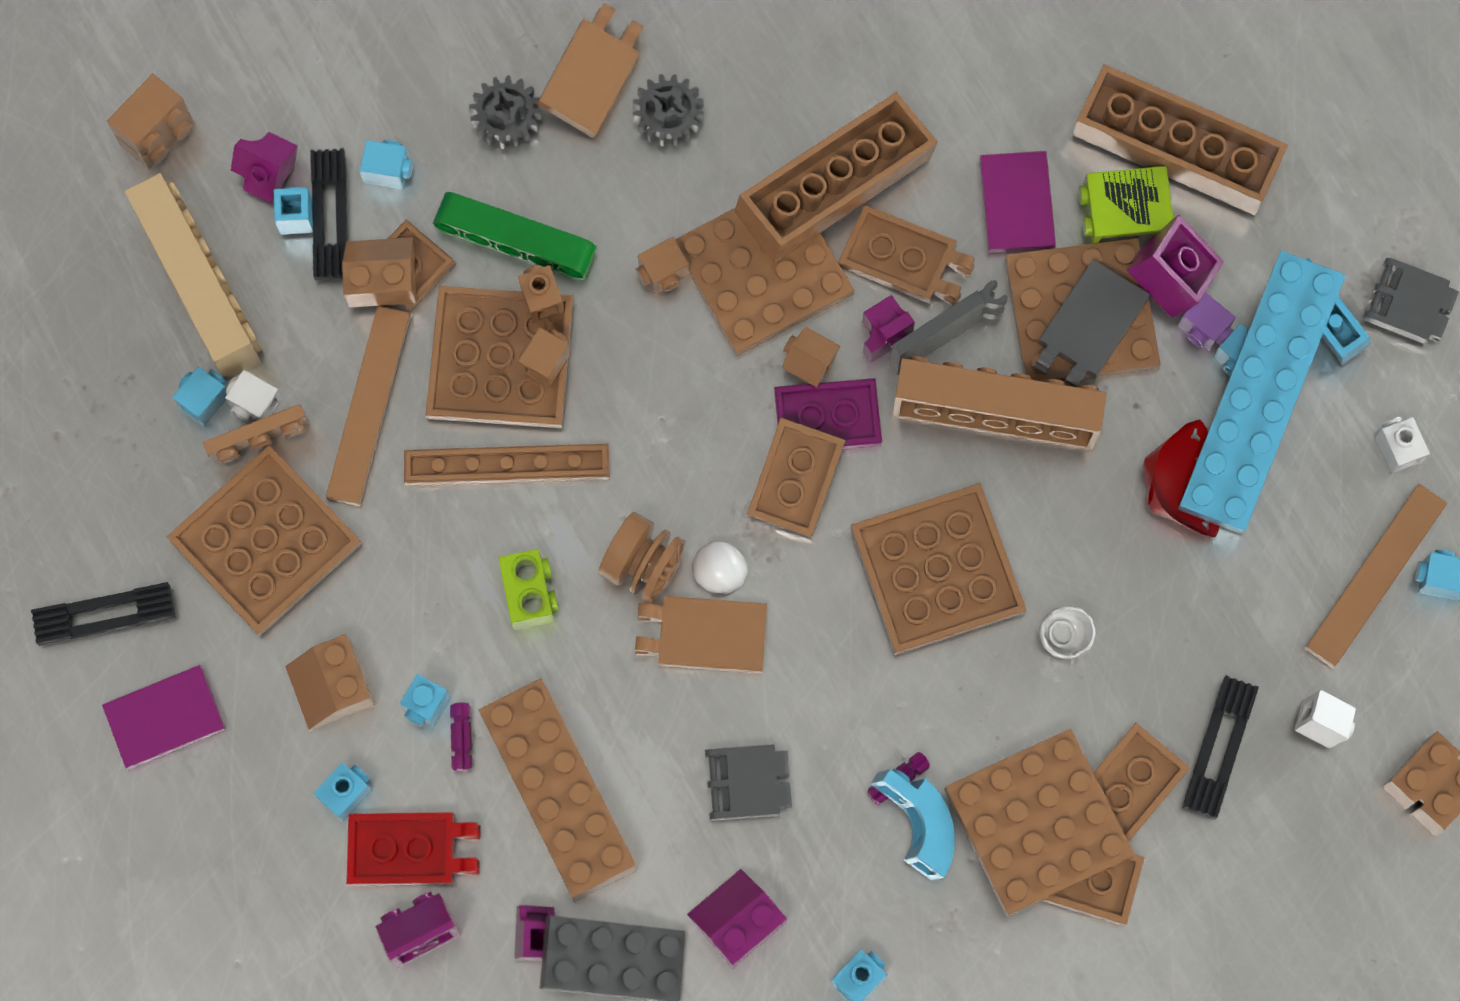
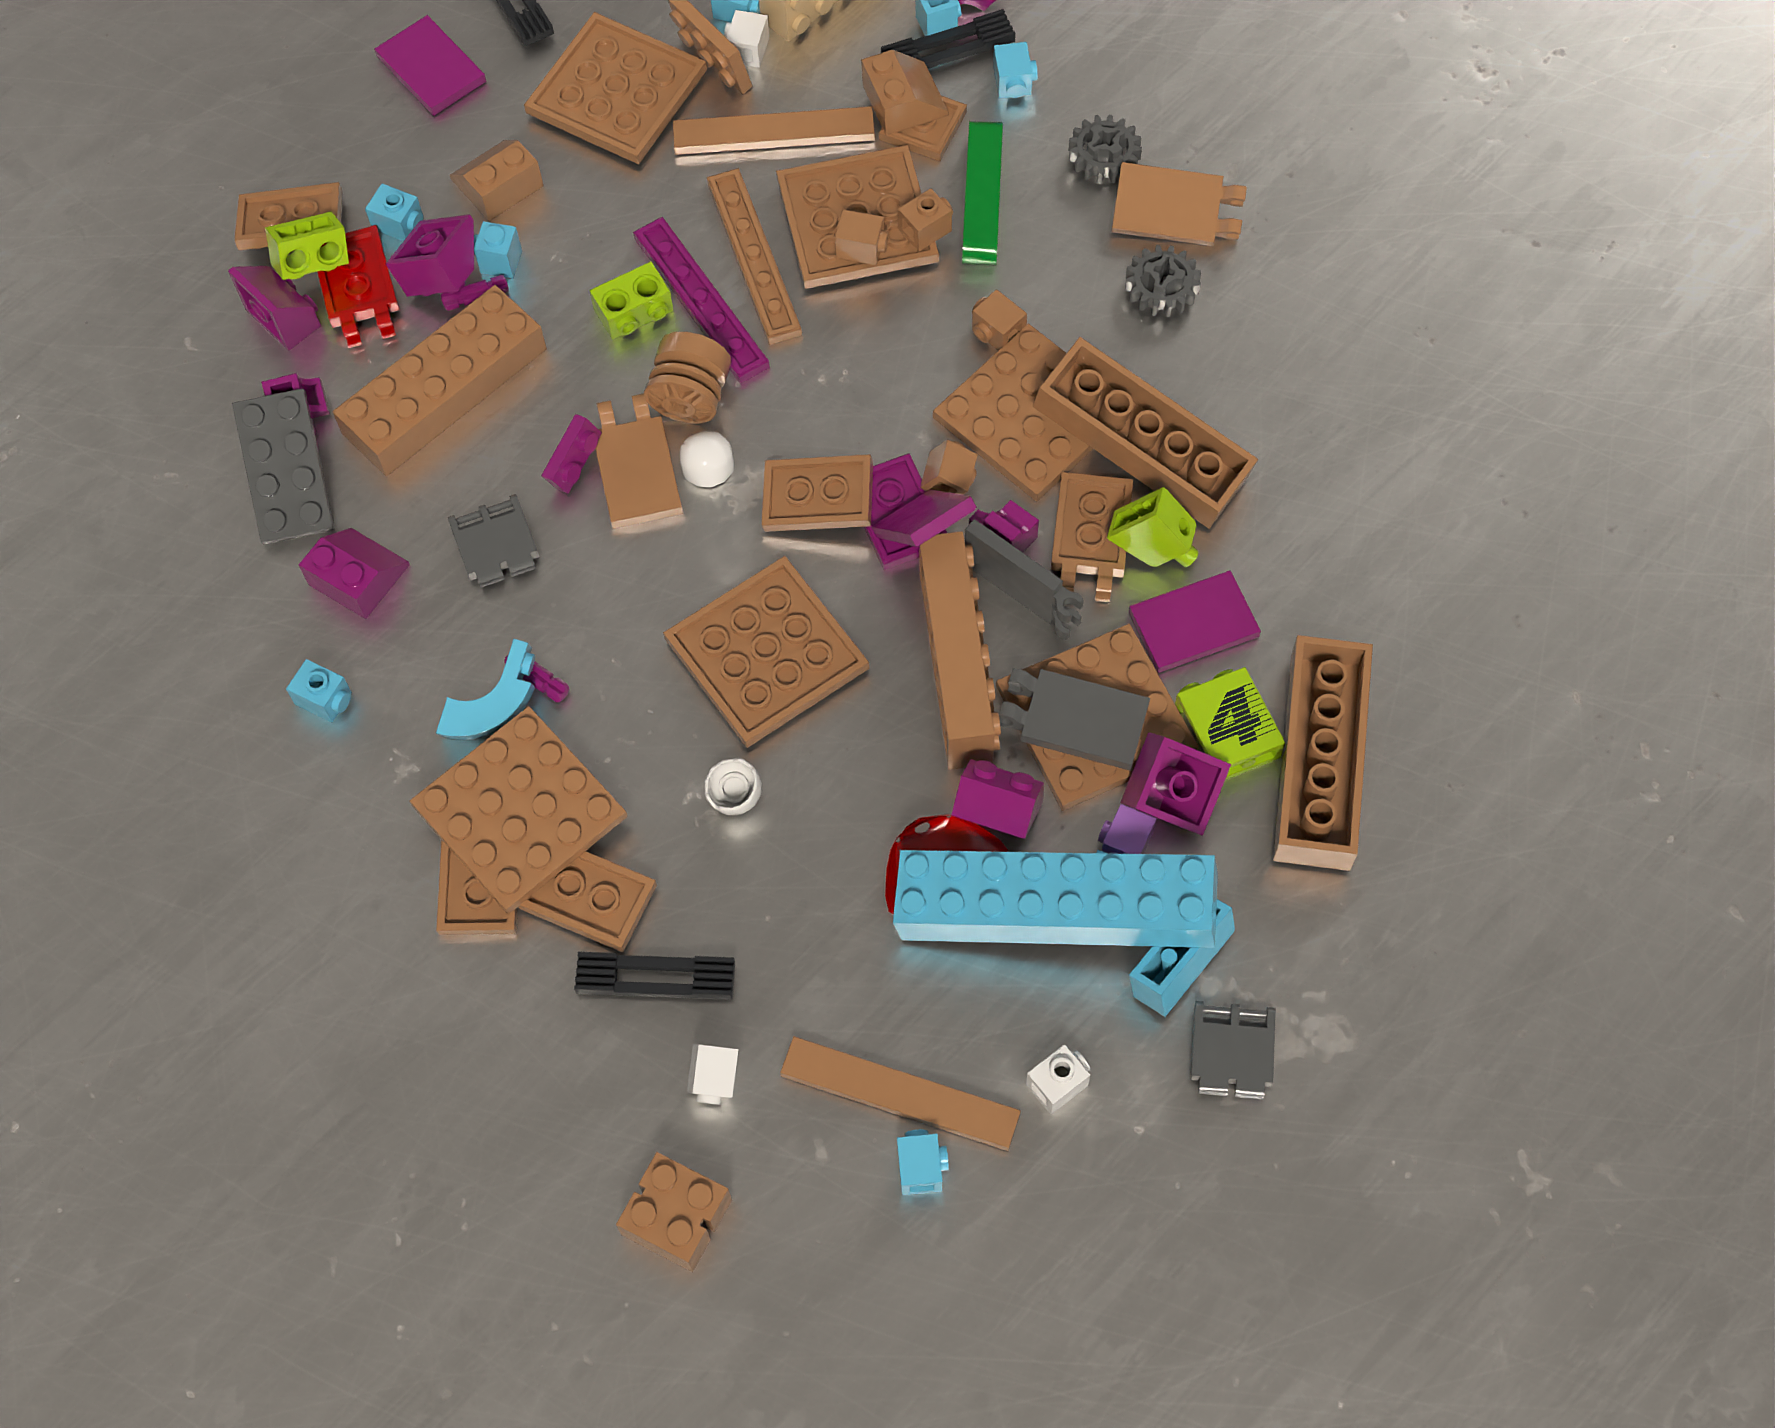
camera: 75 degrees right, 10 degrees down
none -> medium nougat plate [234,182,343,251]
none -> lime brick [265,211,349,280]
none -> magenta slope [386,214,474,297]
none -> magenta plate [541,414,602,494]
none -> magenta tile [633,217,770,384]
none -> magenta tile [871,489,977,547]
none -> magenta slope [951,759,1044,839]
none -> lime torso [1107,487,1198,567]

